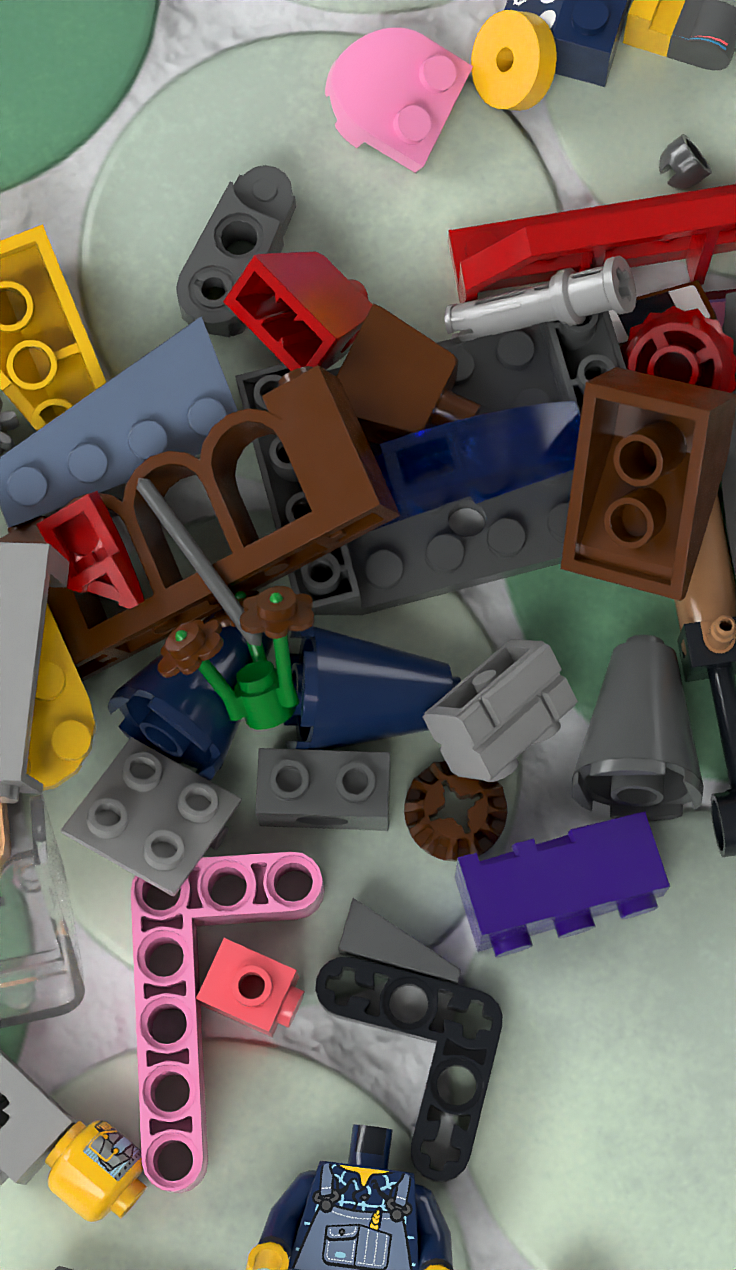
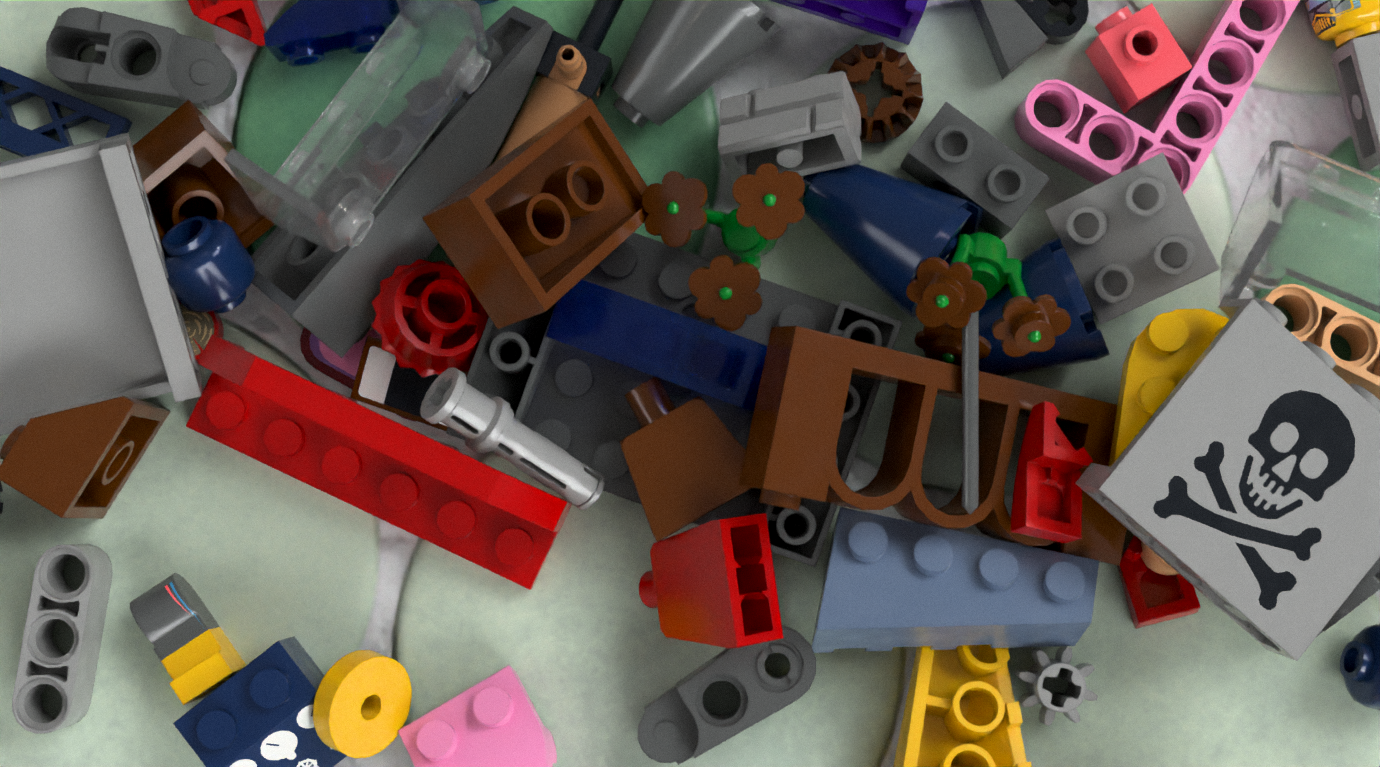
camera: 150 degrees left, 10 degrees up
dark grey hinge [659,134,712,189] -> none
none -> reddish brown plant [642,163,805,331]

